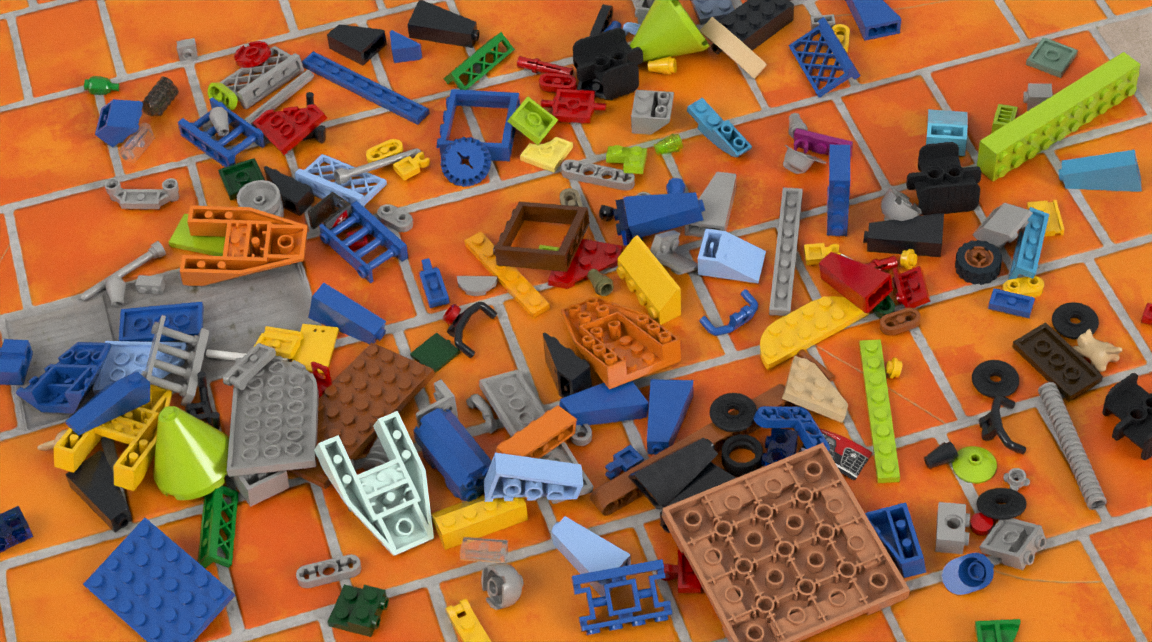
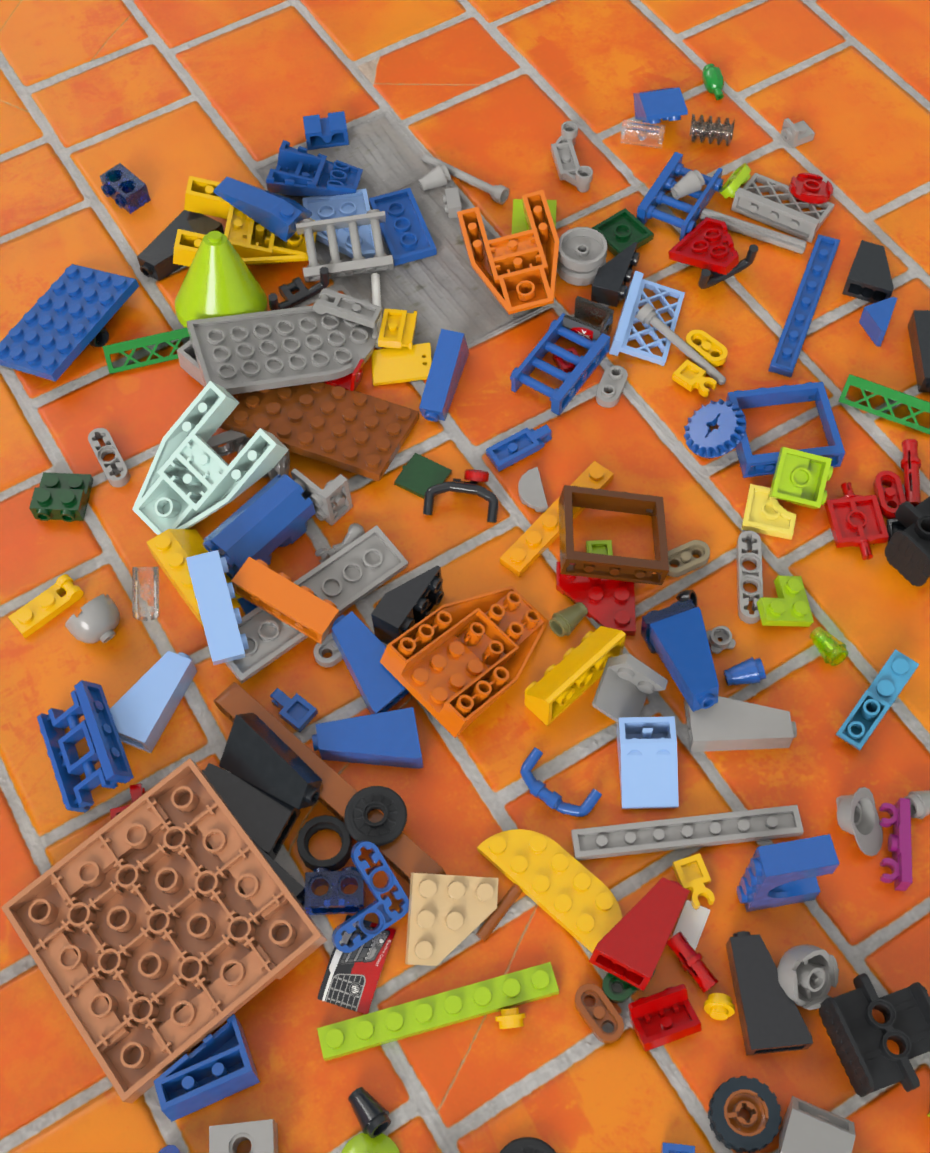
camera: 75 degrees right, 10 degrees up
light grey slope [631,90,674,135] -> none

